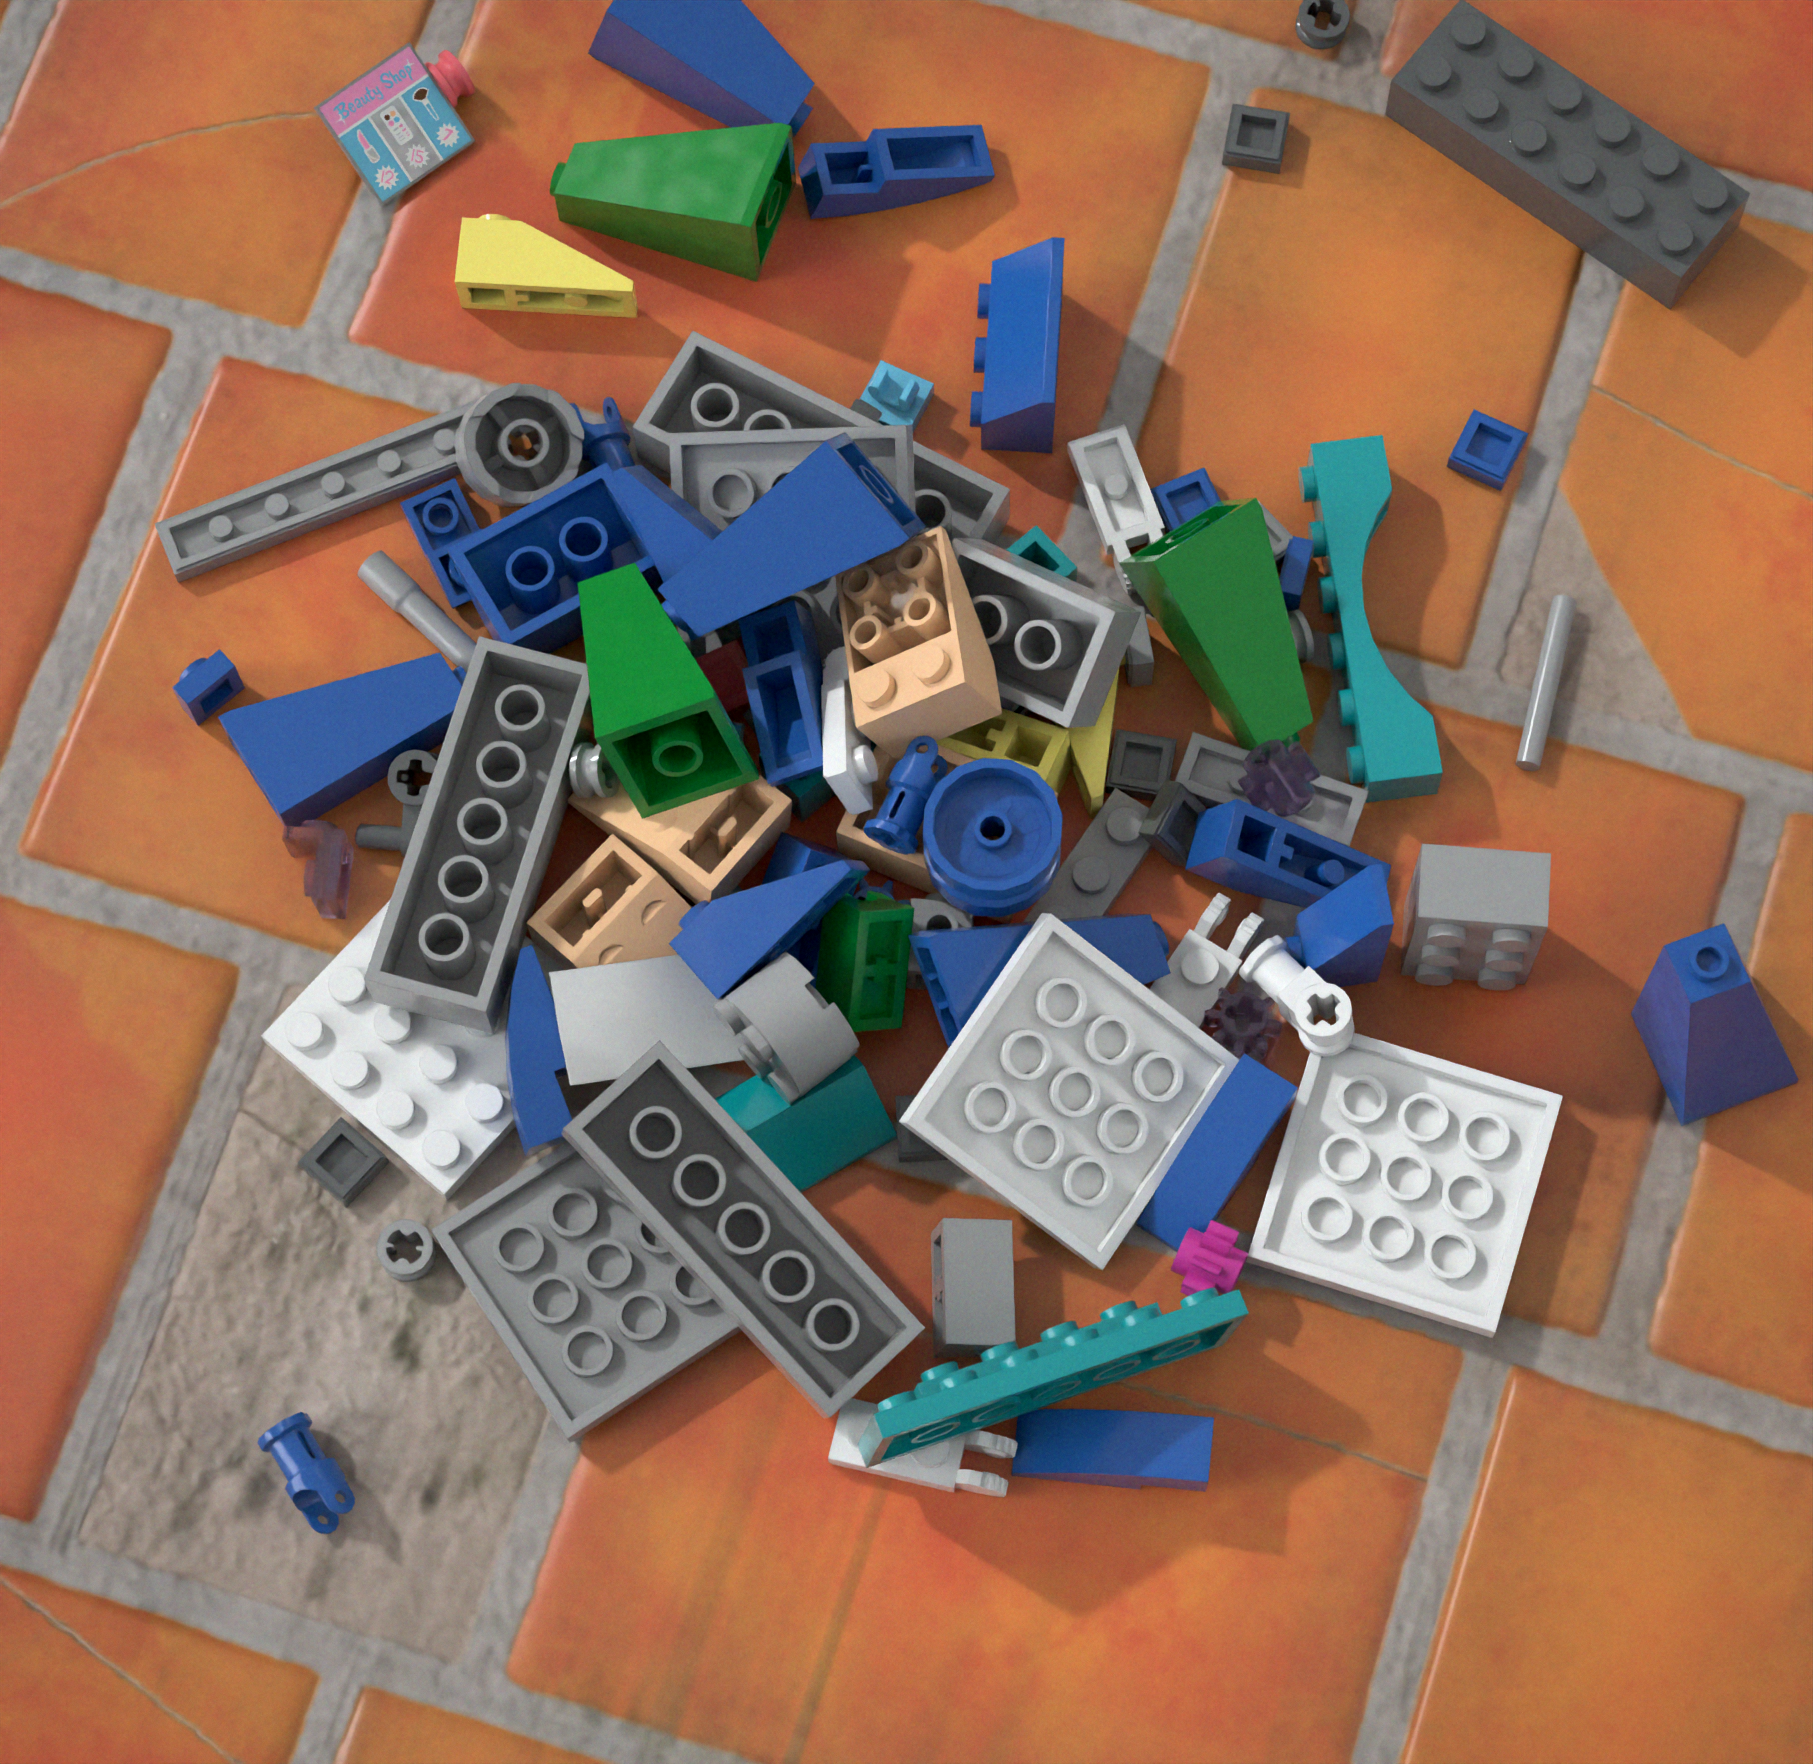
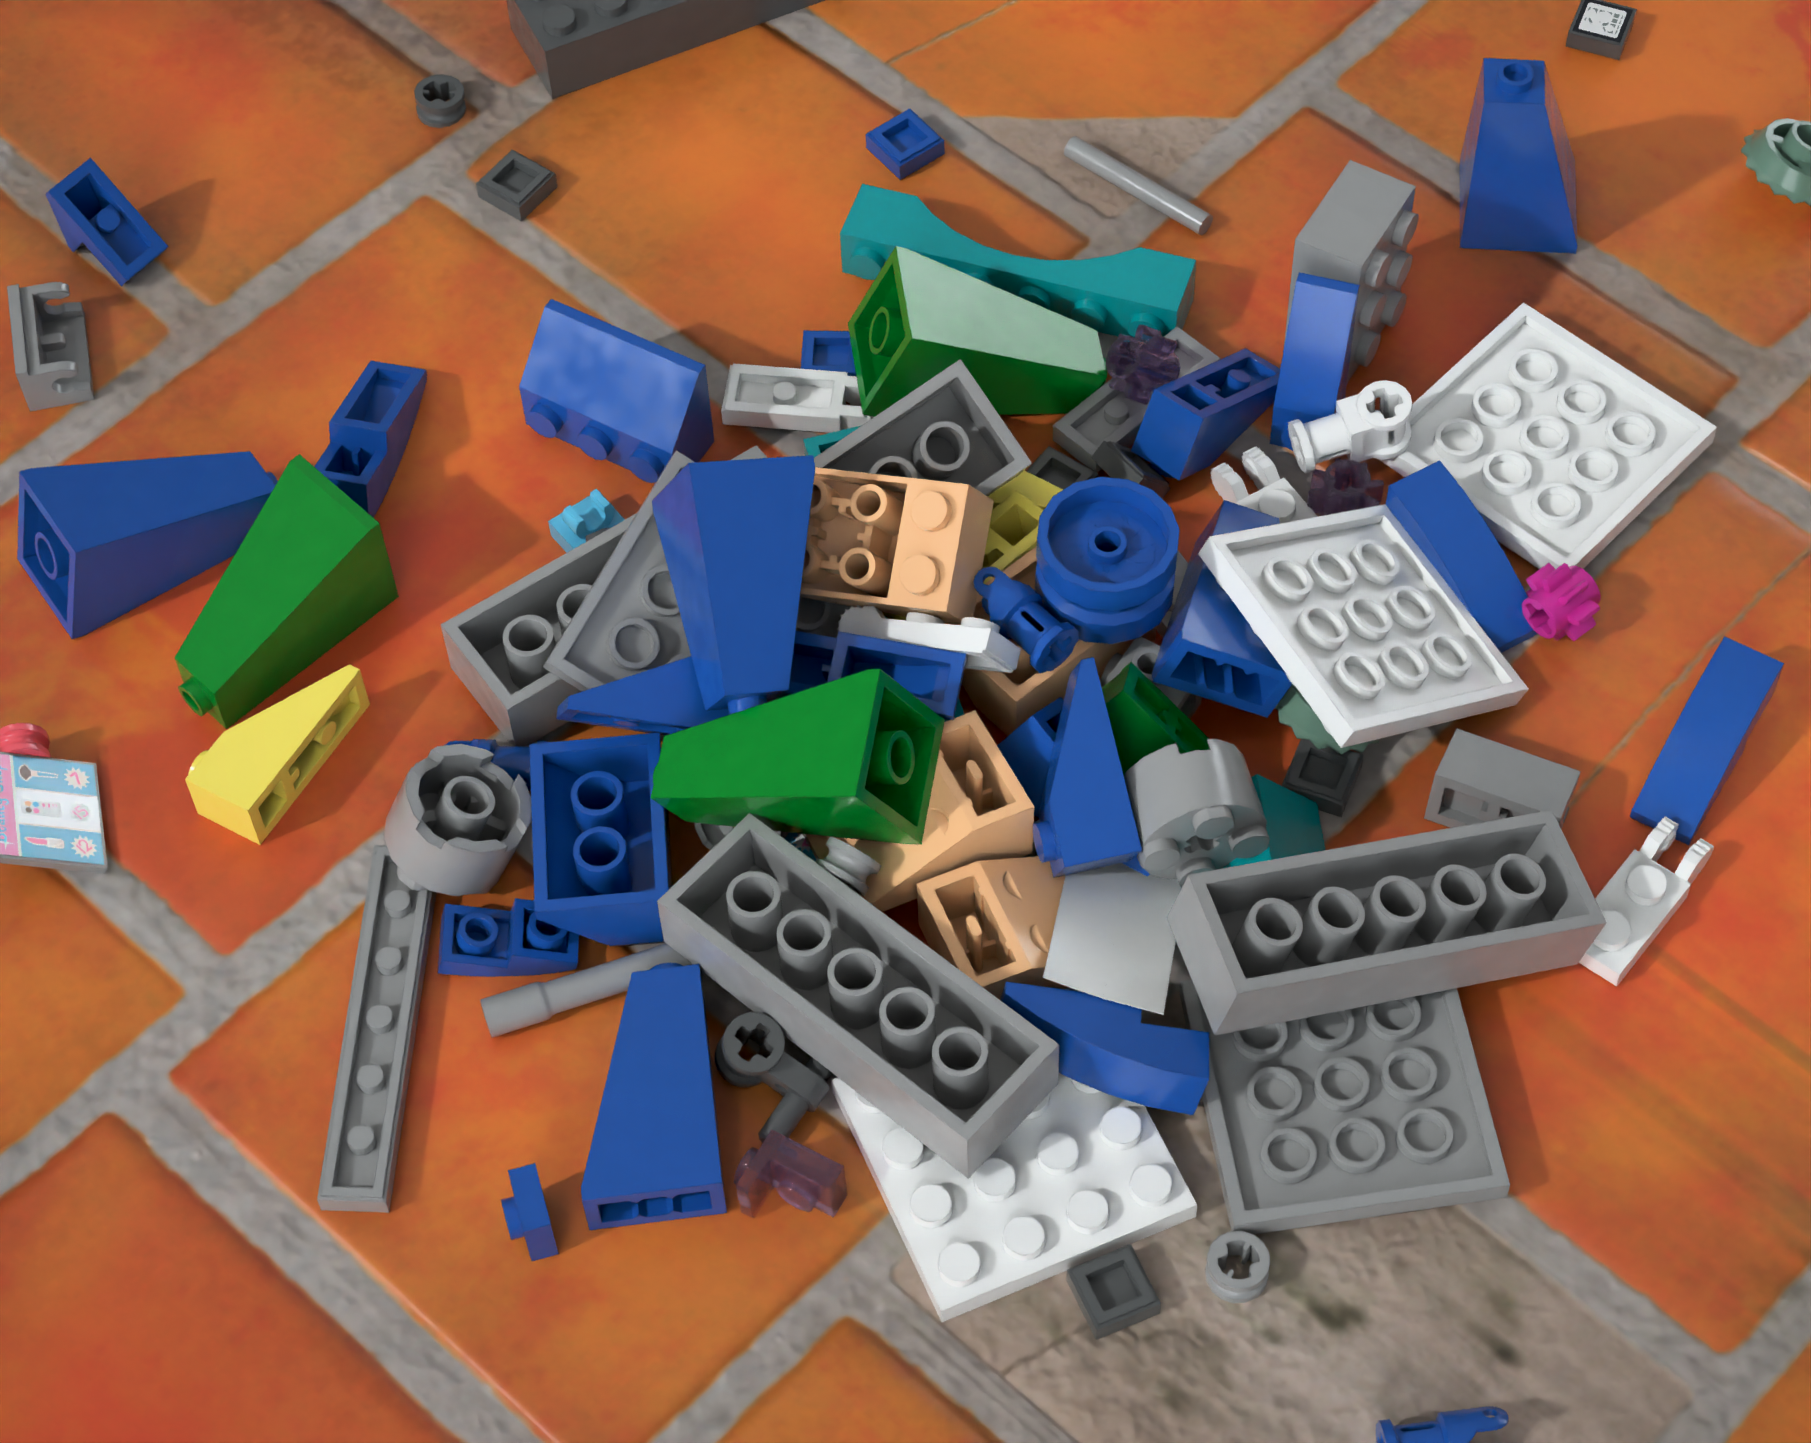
camera: 65 degrees left, 15 degrees down
teal plate [857,1288,1249,1468] -> none

